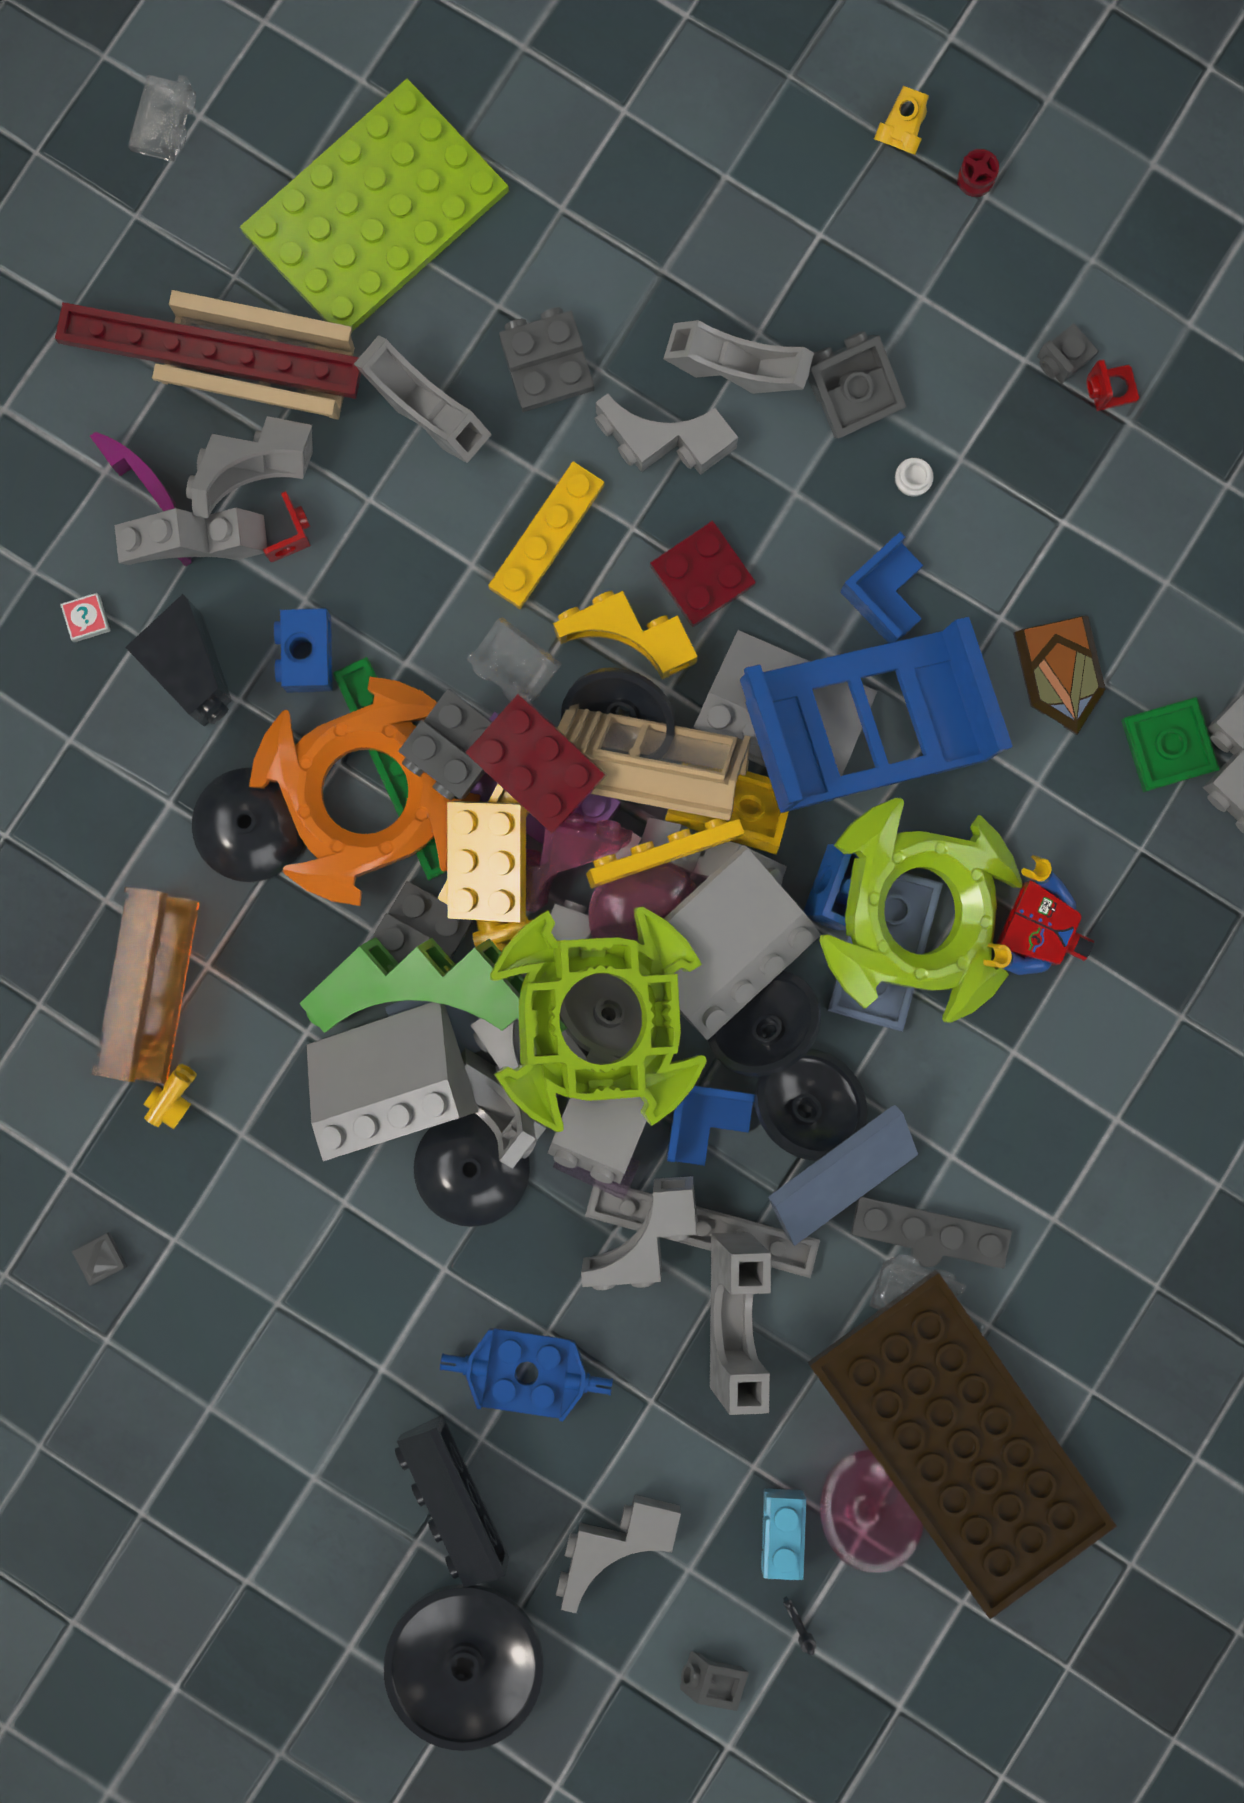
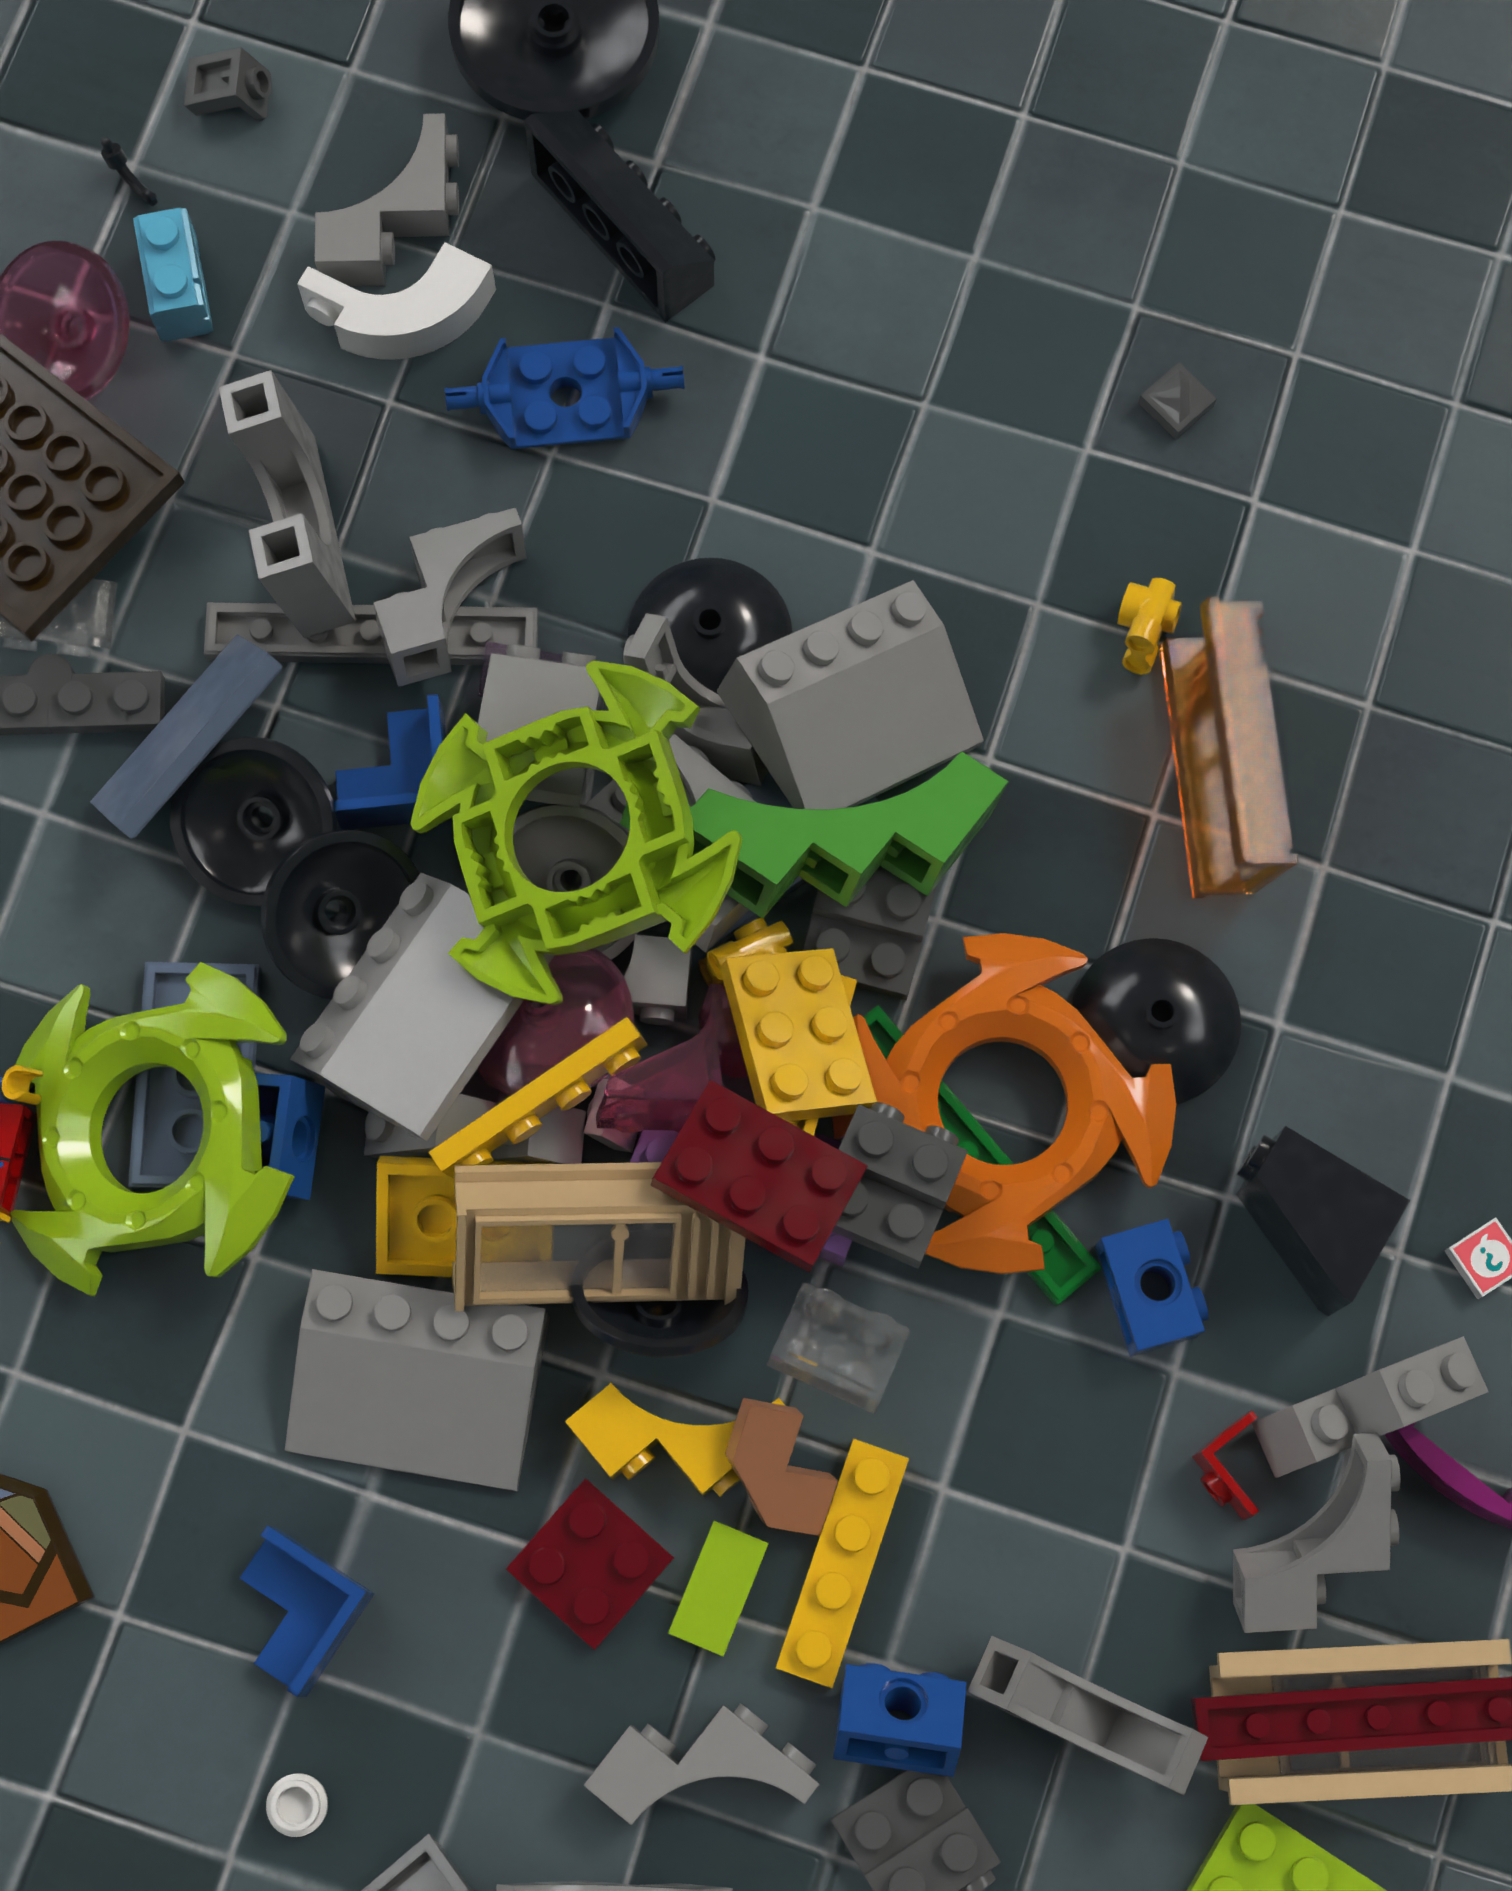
camera: 165 degrees right, 10 degrees down
blue piece [740,617,1013,813] -> none
none -> white arch [297,242,496,360]
none -> lime tile [668,1520,769,1657]
none -> nougat tile [725,1398,838,1536]
none -> blue brick [833,1663,967,1777]

